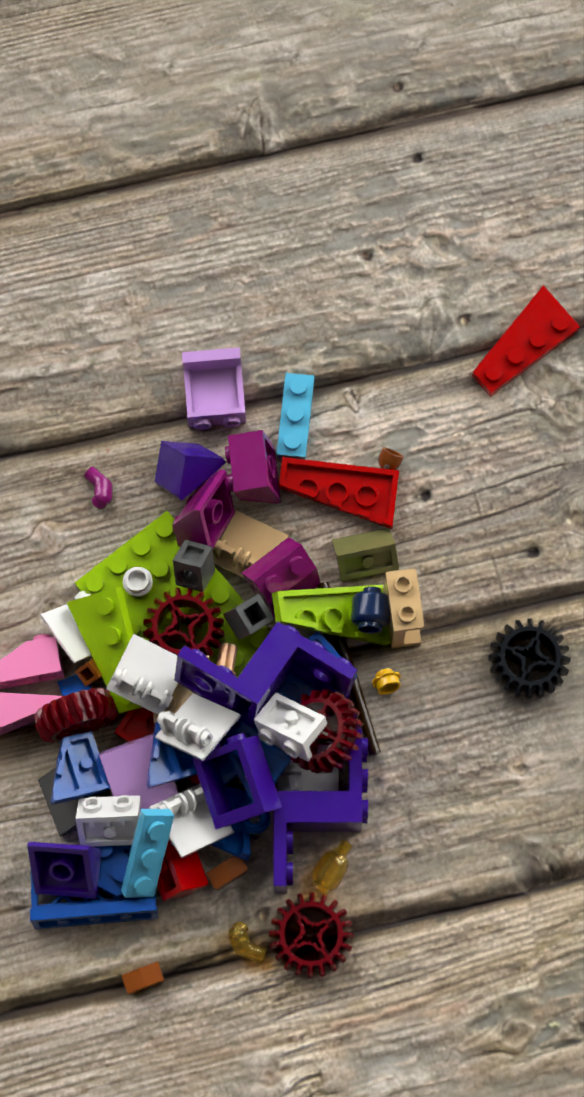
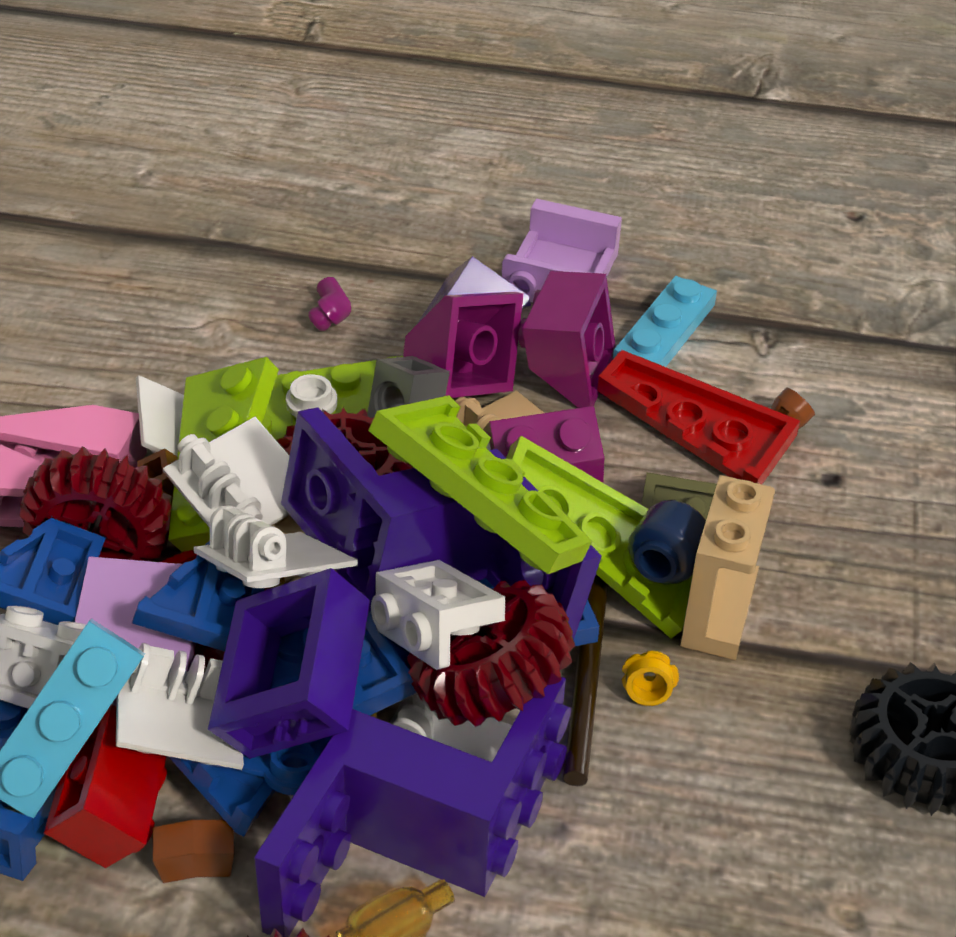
camera: 20 degrees right, 30 degrees down
none -> lime wing [368,395,593,574]

